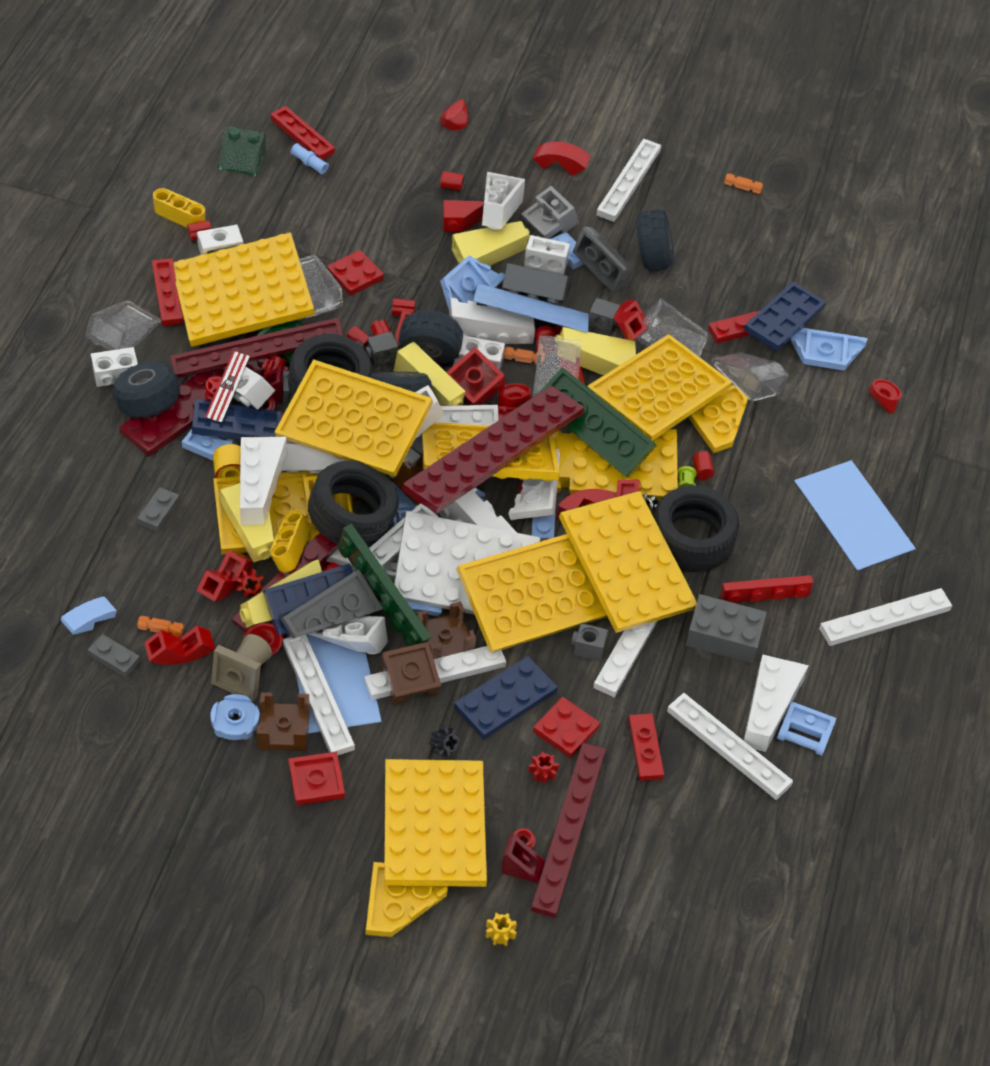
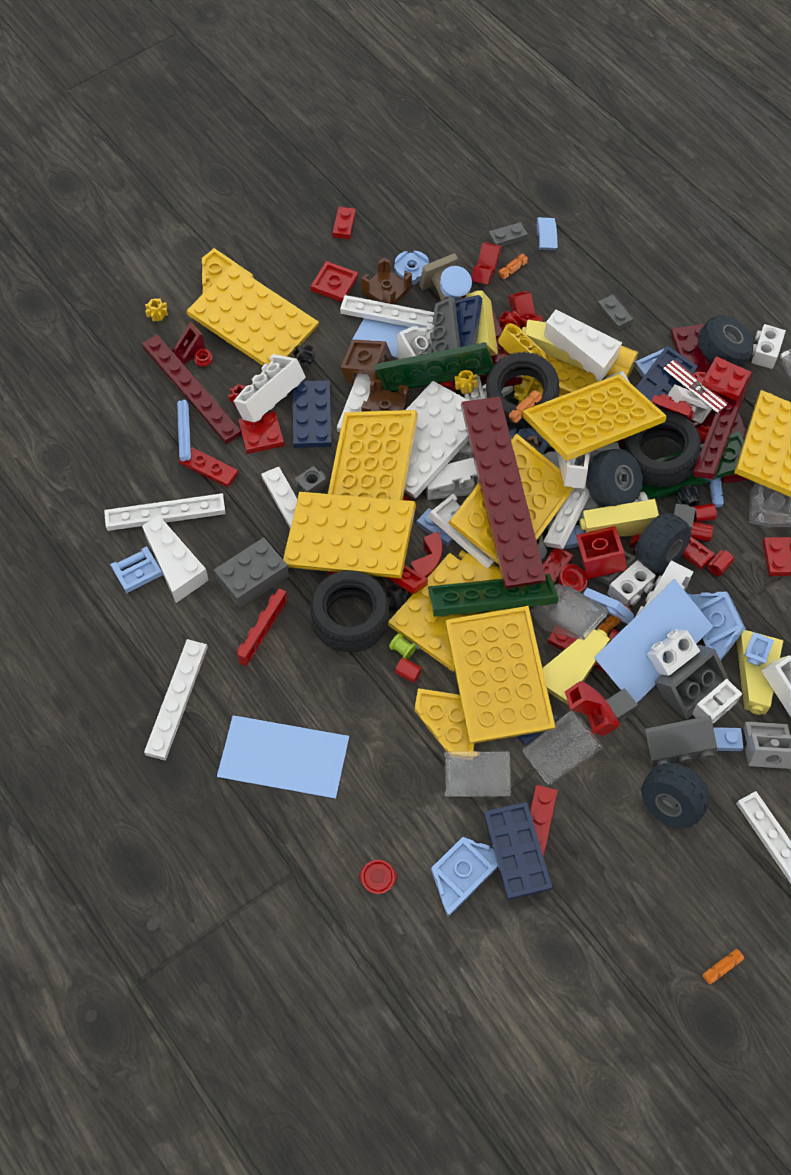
camera: 130 degrees right, 10 degrees up
none -> light blue axle [177,400,191,461]
none -> white wedge [234,354,306,422]
none -> red plate [333,207,356,239]
none -> light blue piece [439,266,472,300]
none -> yellow gear [455,370,478,394]
none -> orange axle [509,391,542,423]
none -> light blue plate [583,588,634,624]
none -> white brick [646,629,700,676]
none -> red plate [652,394,695,421]
none -> red plate [701,356,750,401]
none -> light blue bracket [744,632,774,666]

